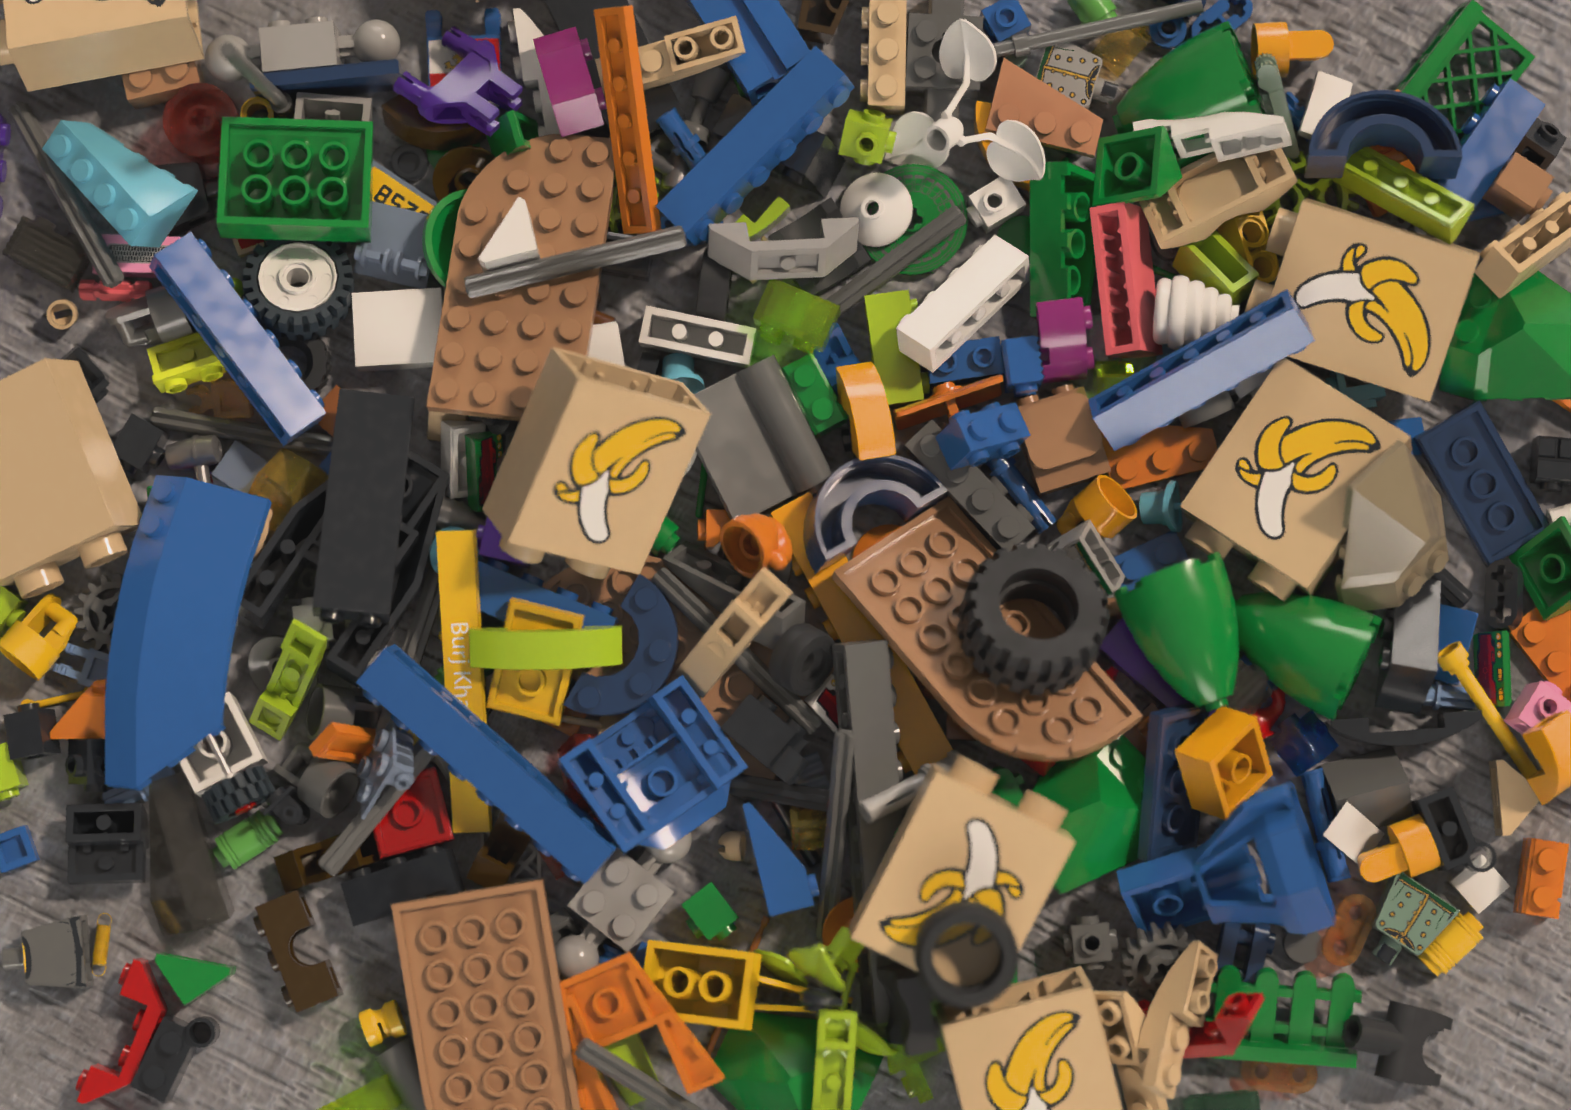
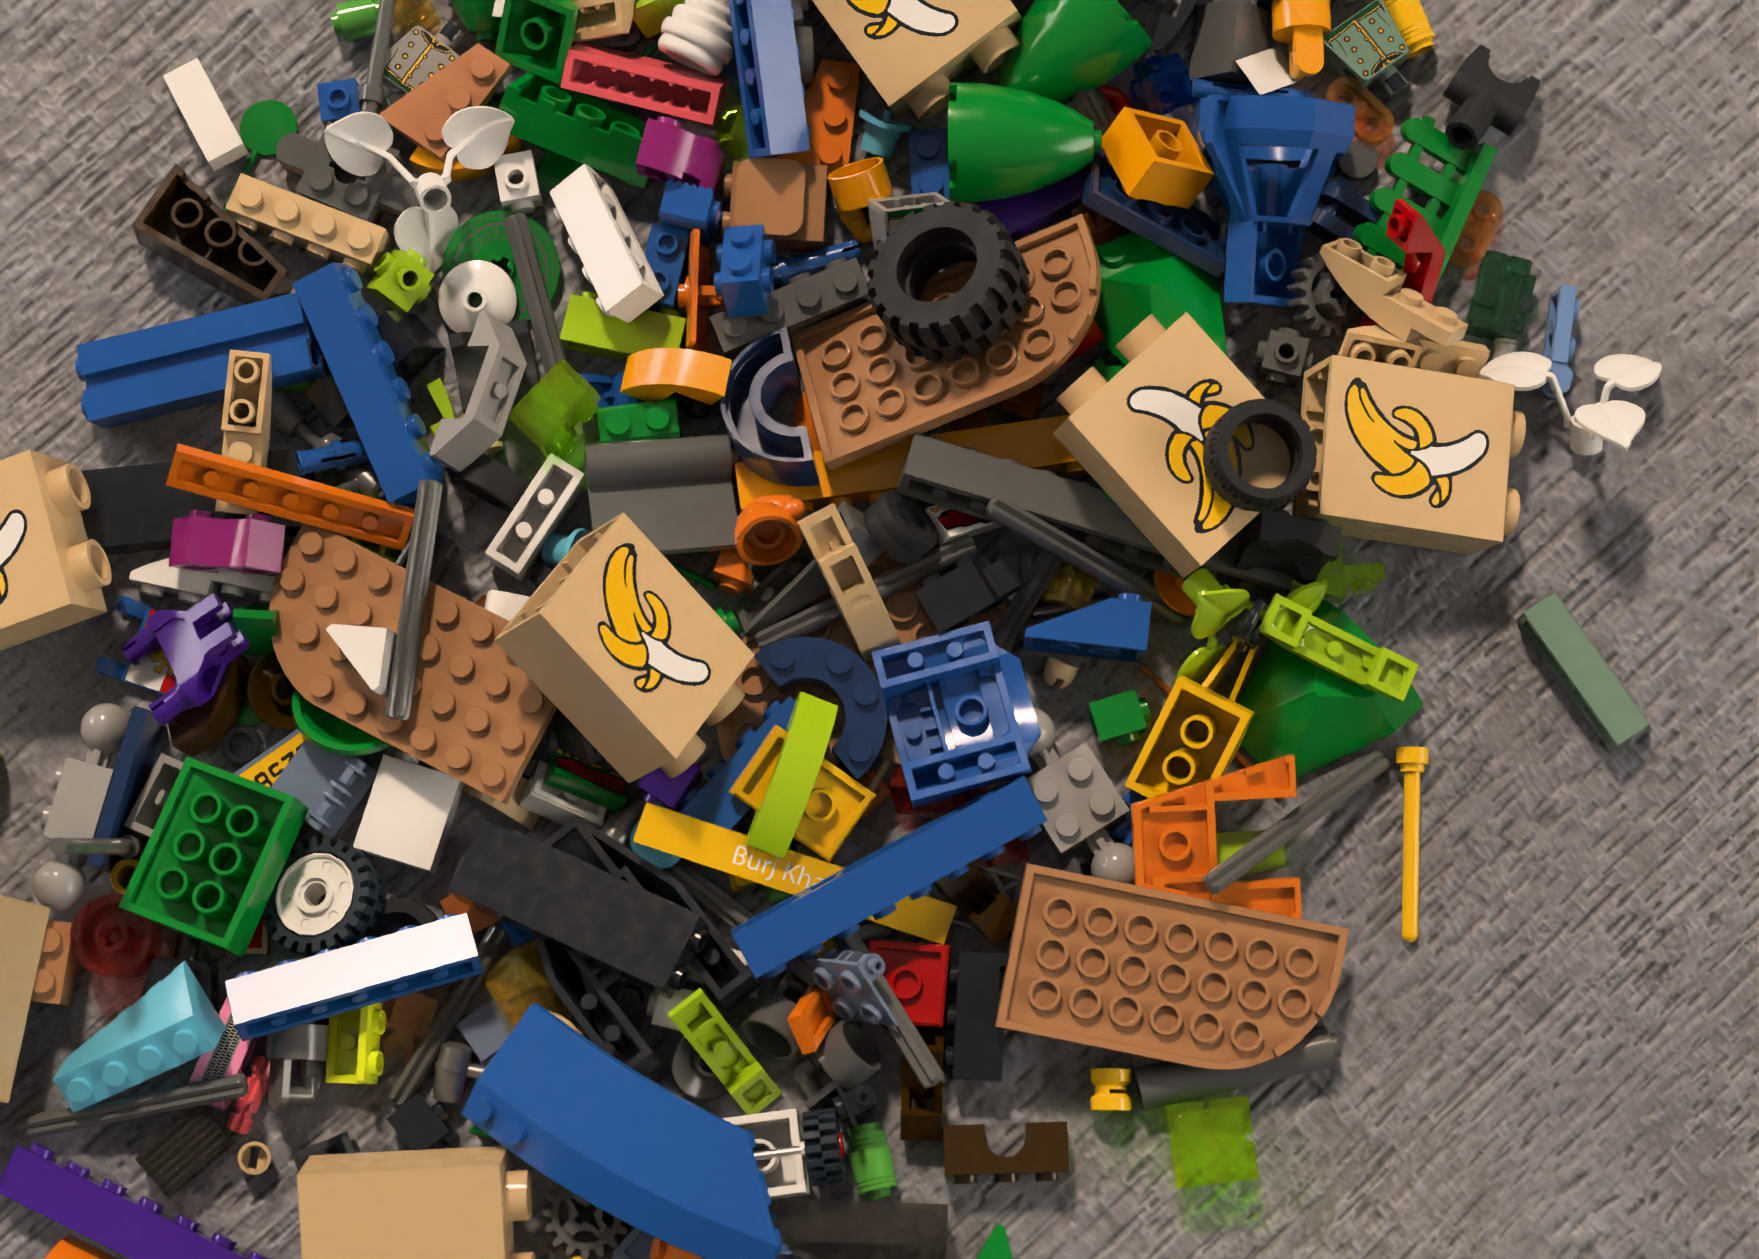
camera: 70 degrees left, 5 degrees down
light grey pin [858,749,962,824] -> none

